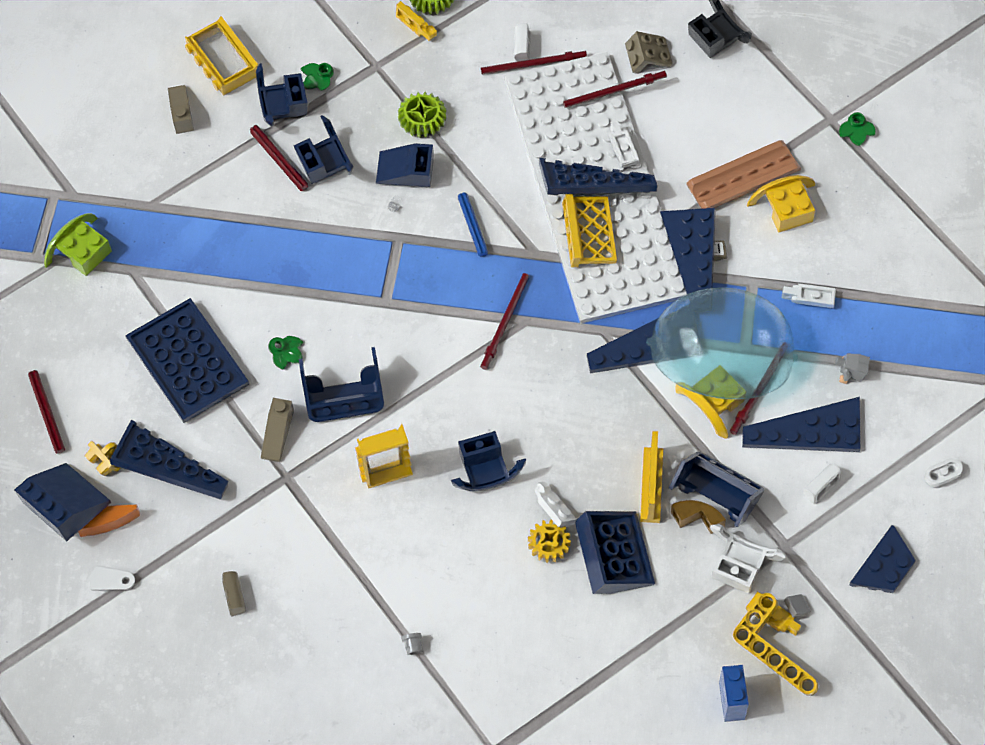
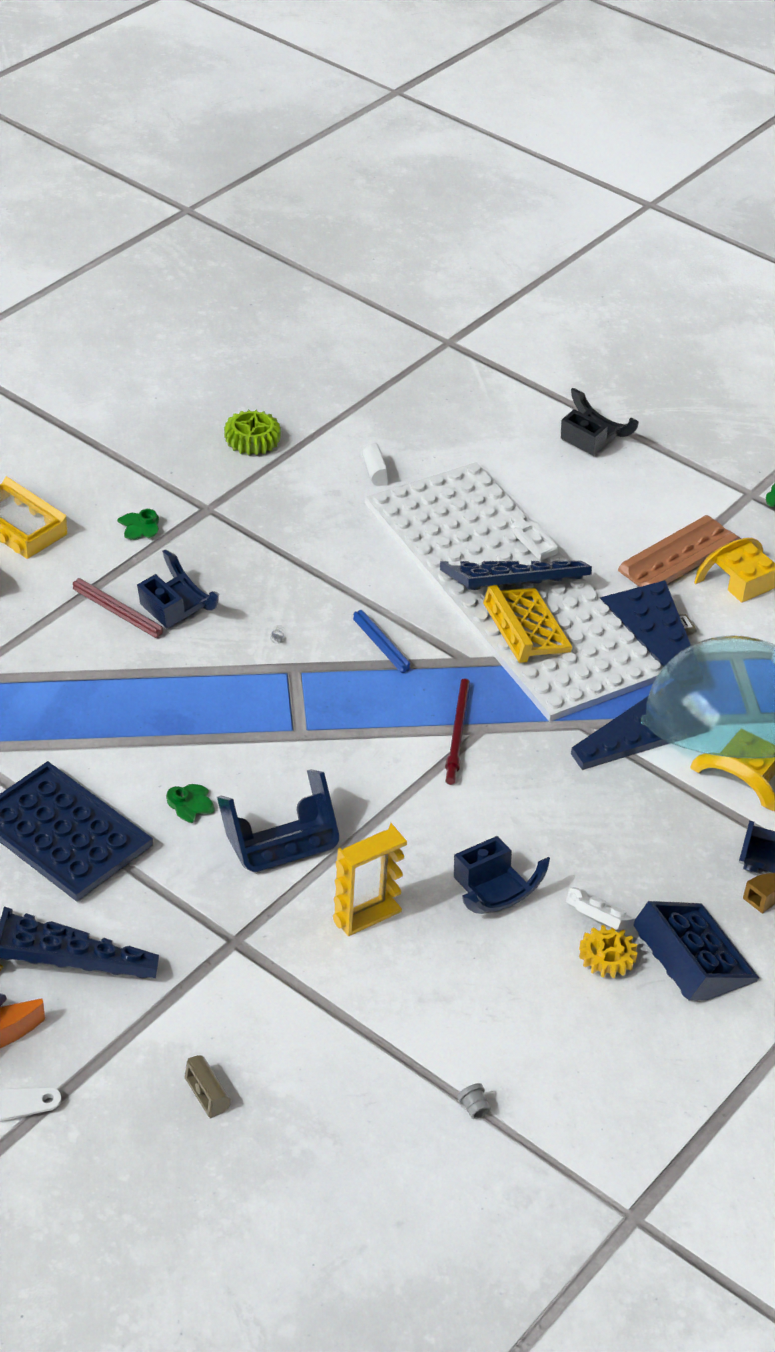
camera: 20 degrees left, 20 degrees down
dark blue piece [256,63,308,127] -> none
dark tan slope [261,397,294,462] -> none
dark blue slope [376,143,434,187] -> none
yellow hinge [396,1,437,41] -> none
lime gear [398,91,446,138] -> none
dark red bar [481,51,587,74] -> none
dark red bar [563,71,667,108] -> none
dark tan bracket [625,31,673,74] -> none
yellow fence [640,431,663,523] -> none

